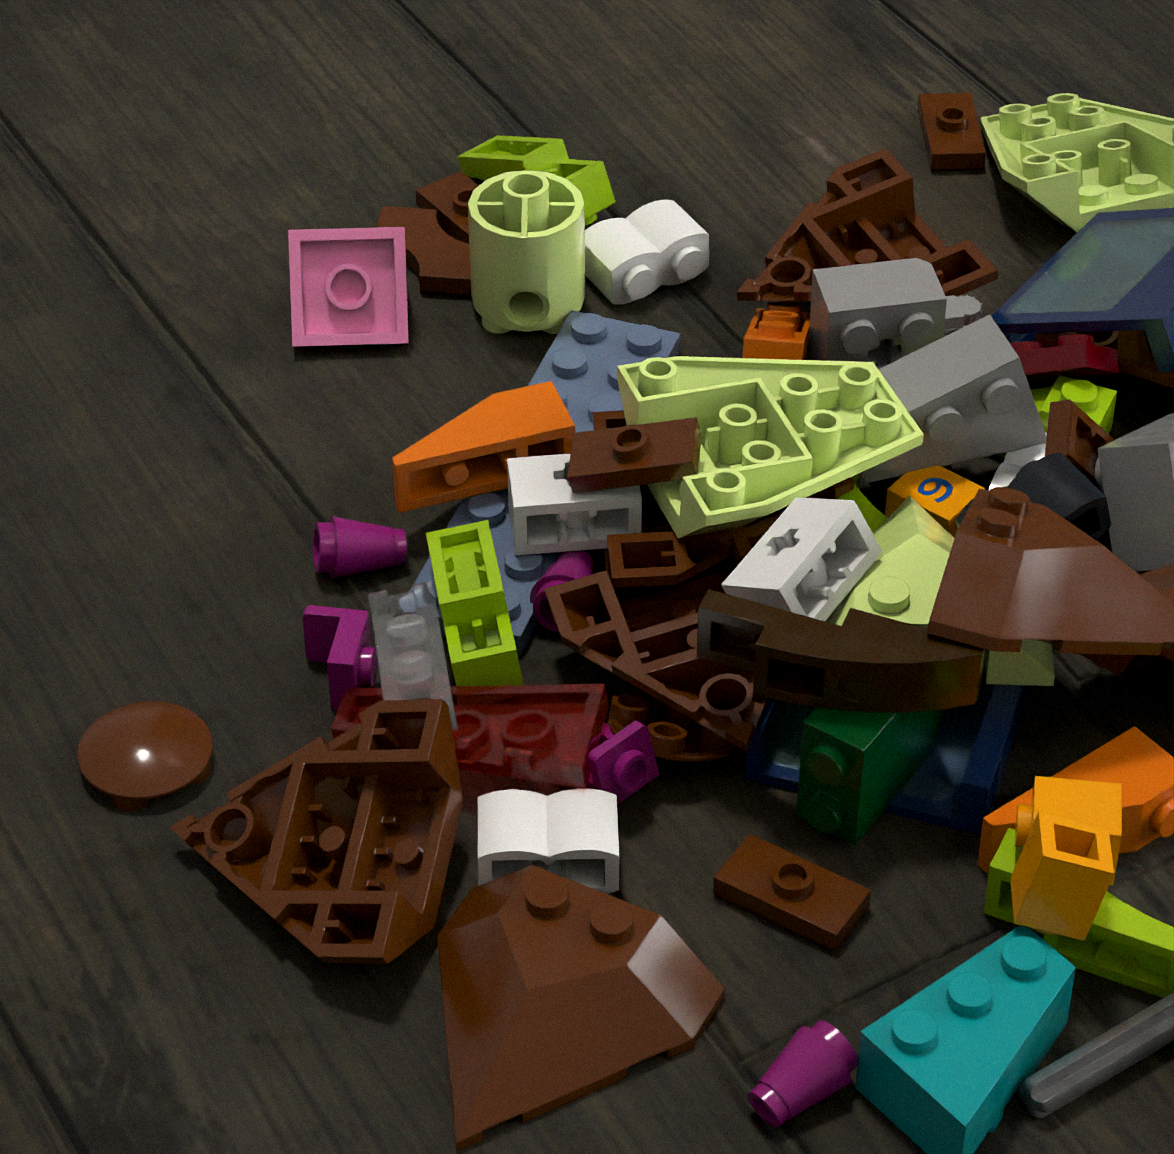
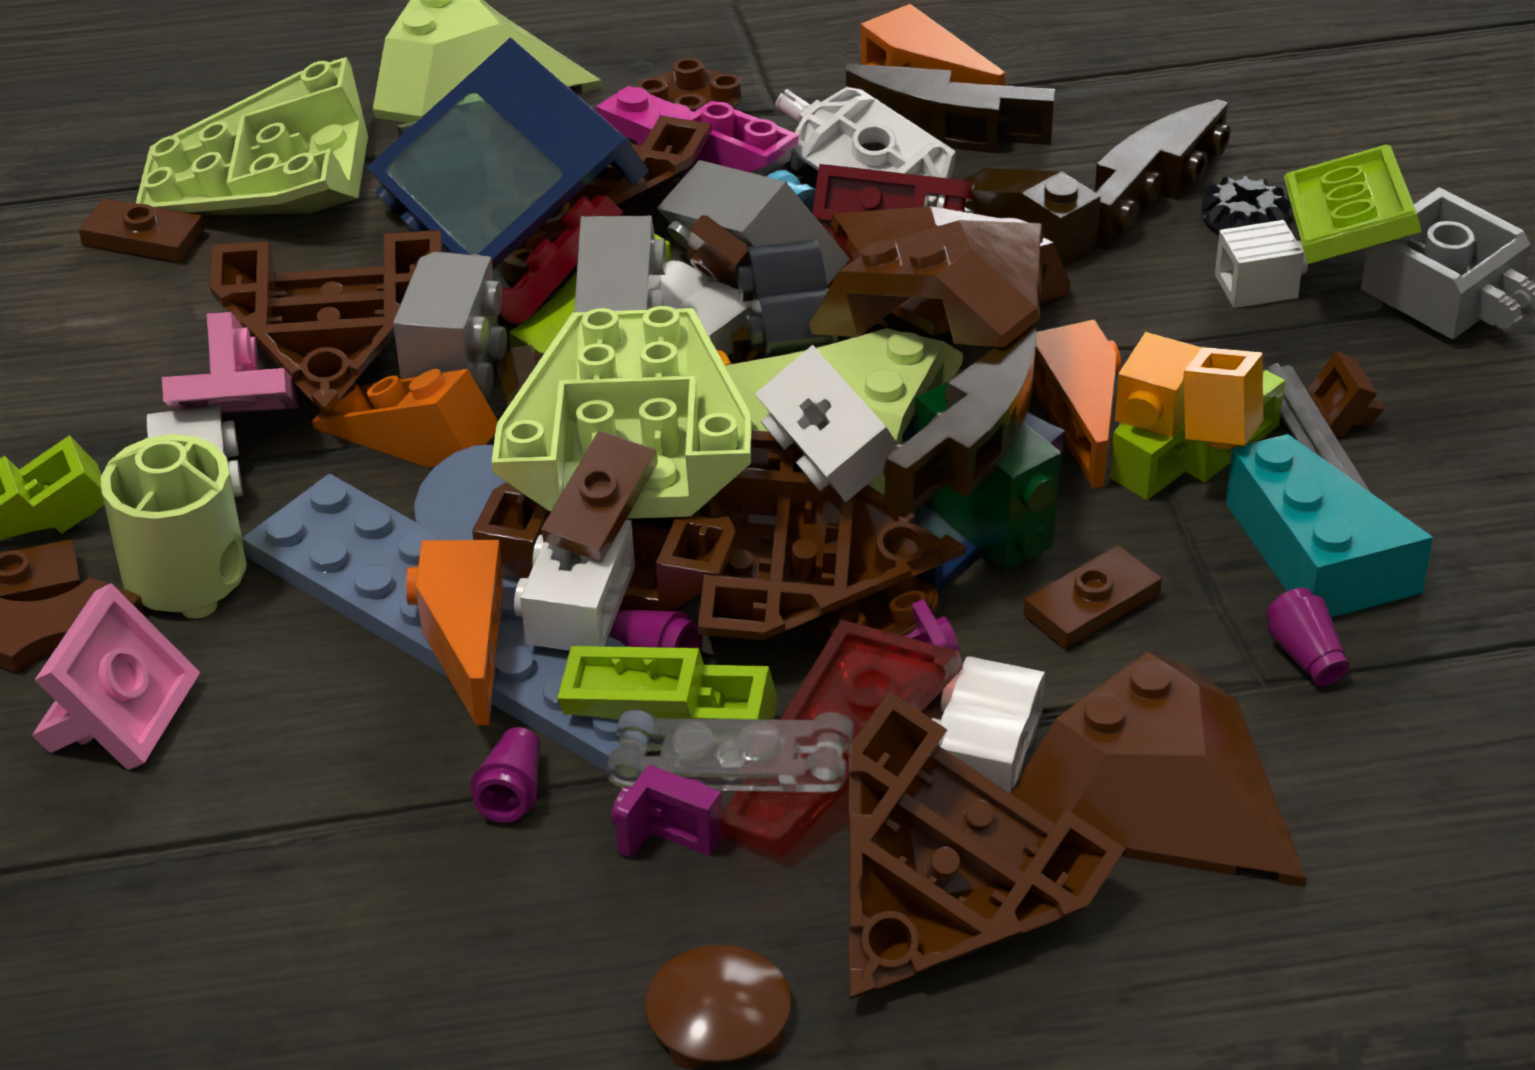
camera: 70 degrees left, 0 degrees up
none -> bright pink bracket [162,312,299,414]

